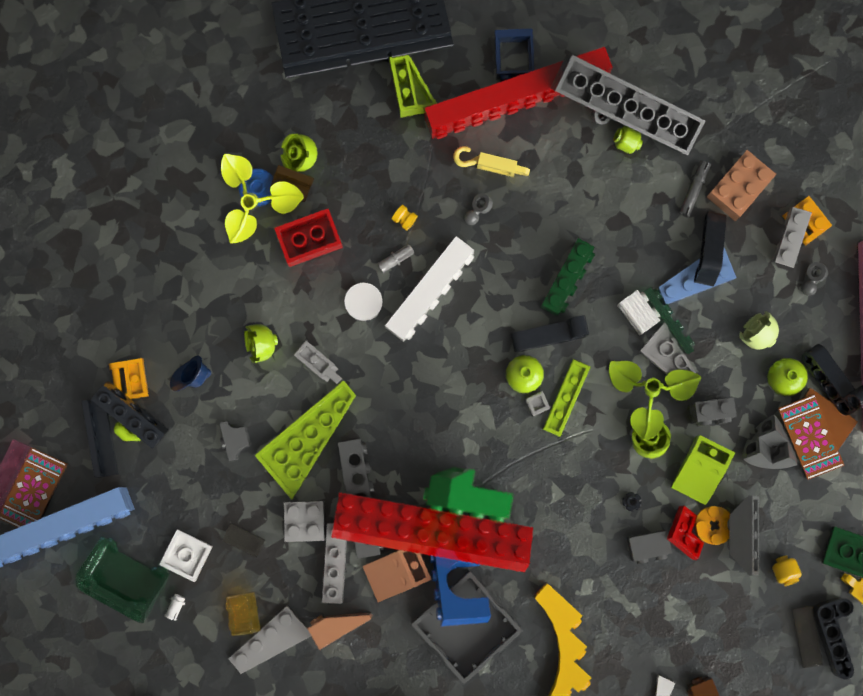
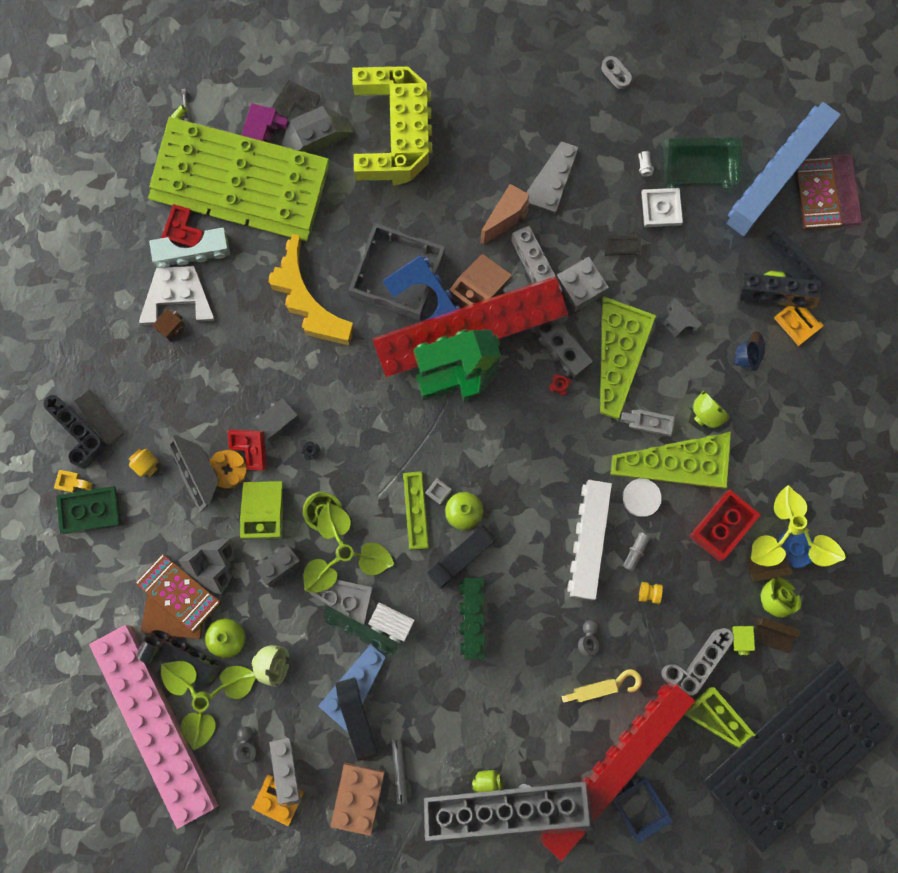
camera: 150 degrees right, 5 degrees down
clear yellow brick [225,592,260,636] -> none
none -> lime plant [161,661,256,750]
none -> red plate [549,374,571,396]
none -> lime wing [610,432,731,489]
none -> light grey beam [662,628,733,695]
none -> lime brick [732,626,755,655]
none -> dark brown panel [754,617,801,653]

